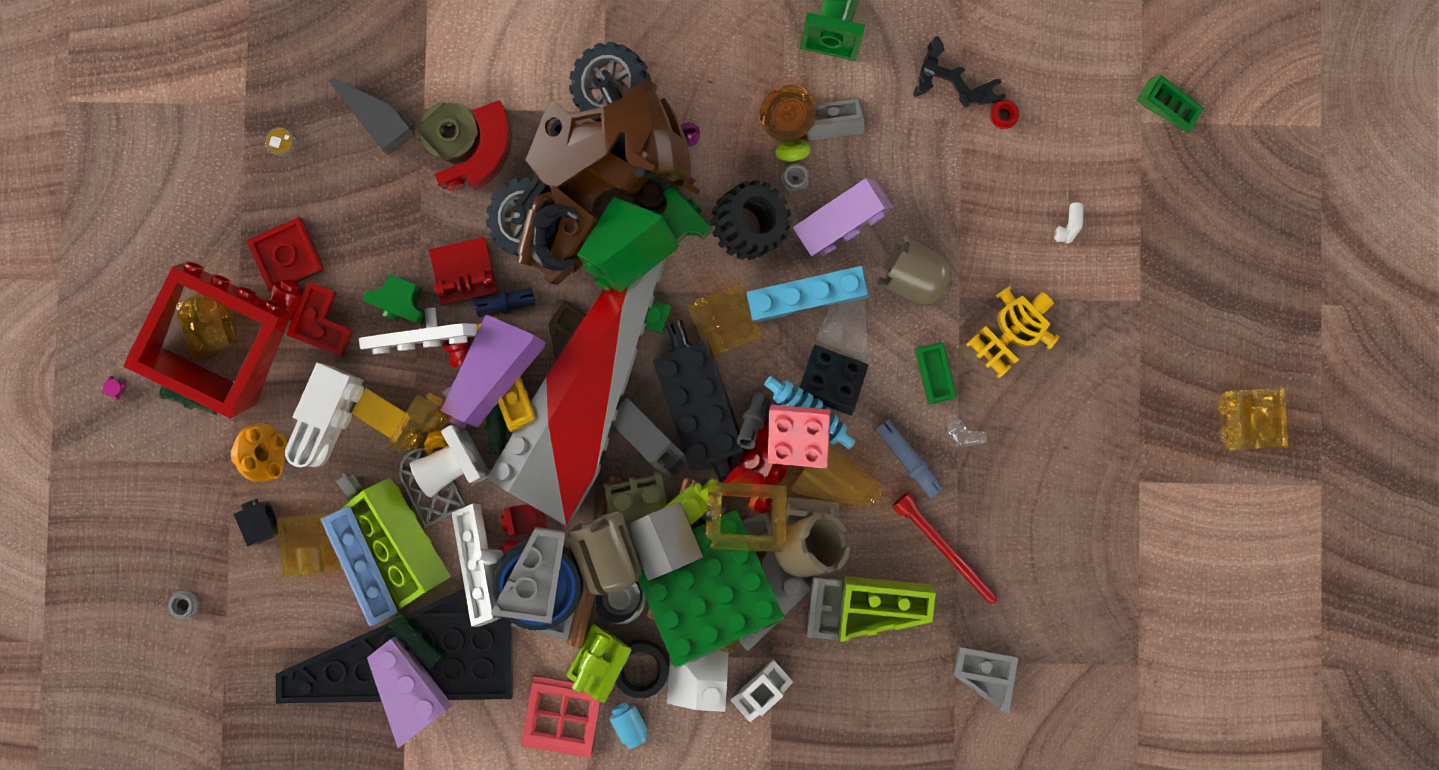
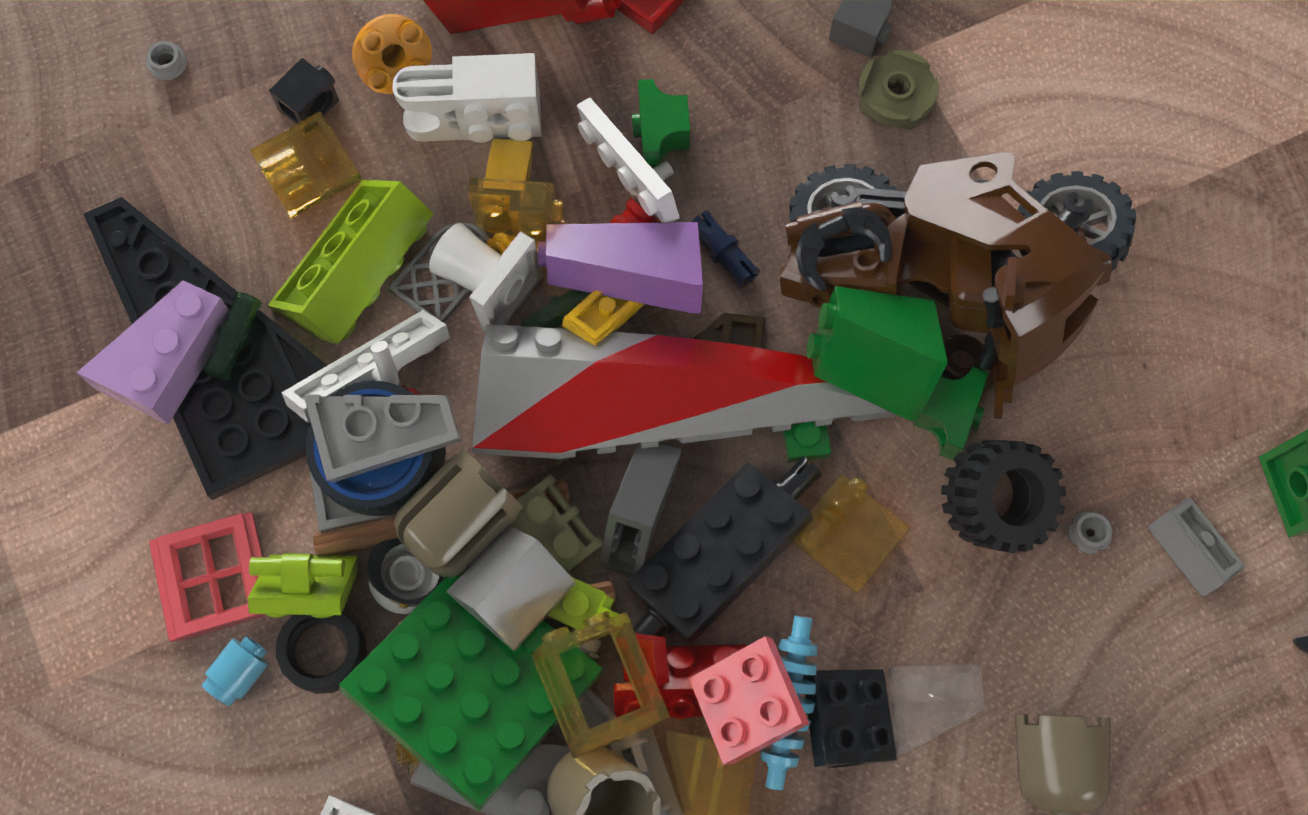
camera: 60 degrees right, 15 degrees down
red plate [286,281,353,357] -> none
light blue plate [320,506,398,626] -> none
light grey plate [335,473,362,500] -> none
red hinge [428,236,498,306] -> none
red arch [434,100,512,191] -> none
red bracket [501,504,547,537] -> none
white slope [667,647,729,712] -> none
magenta hinge [681,122,700,147] -> none
dark grey pin [737,392,770,449] -> none
medium azure arch [747,266,871,322] -> none
clear orange tile [759,85,818,142] -> none
lime piece [775,139,811,162] -> none
lavender wedge [793,178,894,258] -> none

